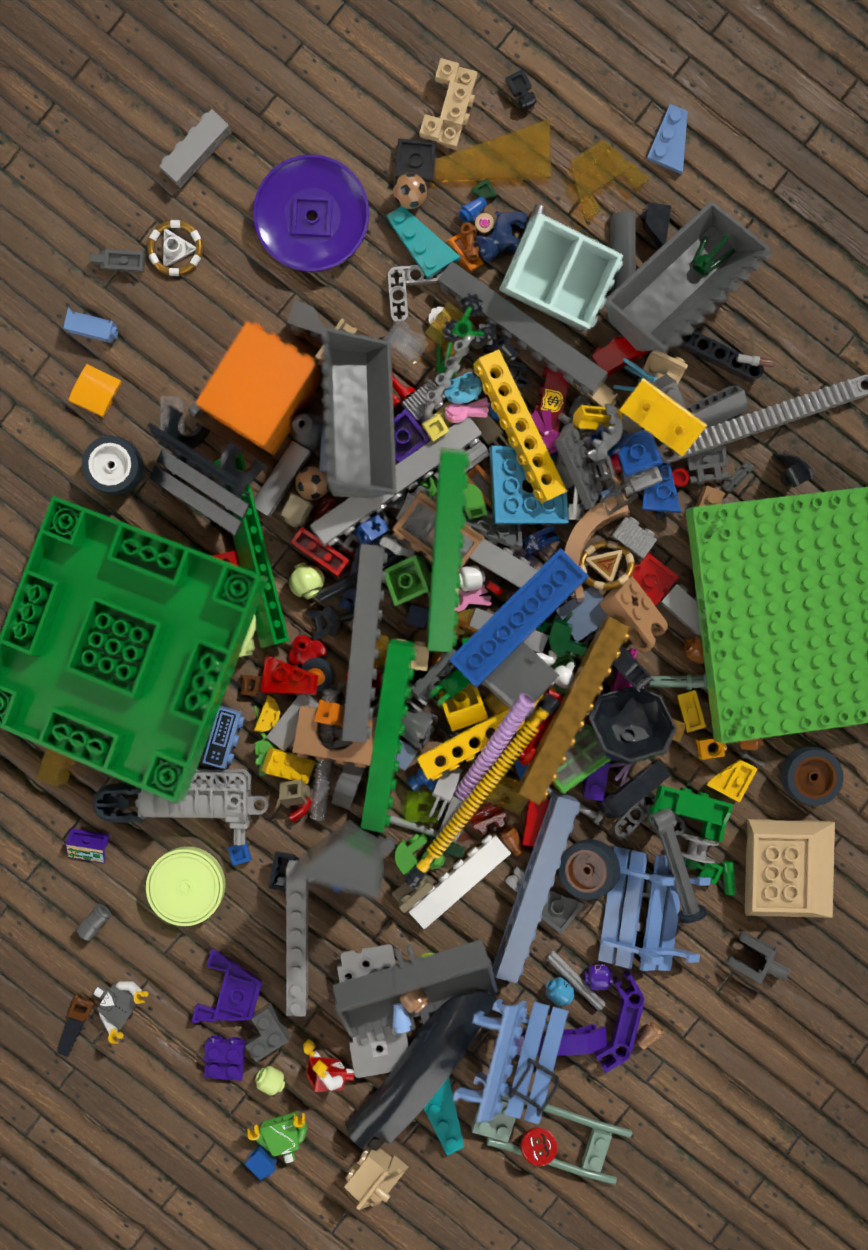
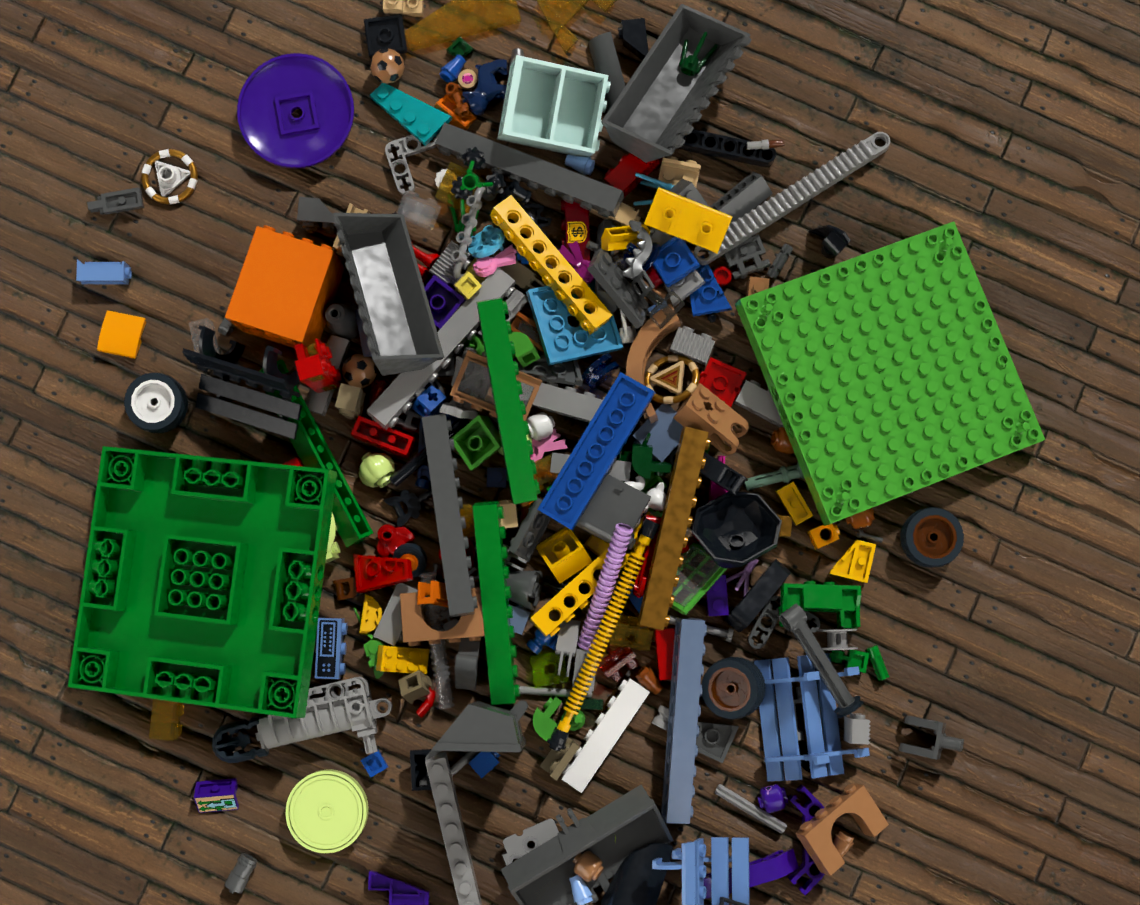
camera: 15 degrees left, 5 degrees down
light grey brick [160,109,232,188] -> none
green hinge [429,668,471,707] -> none
red tile [485,580,505,596] -> none
dark azure head [546,977,574,1007] -> none
tan piece [745,819,835,918] -> none
none -> red piece [294,338,342,393]
none -> light blue cone [565,154,595,176]
none -> medium nougat arch [795,783,889,876]
none -> light grey brick [844,713,871,745]

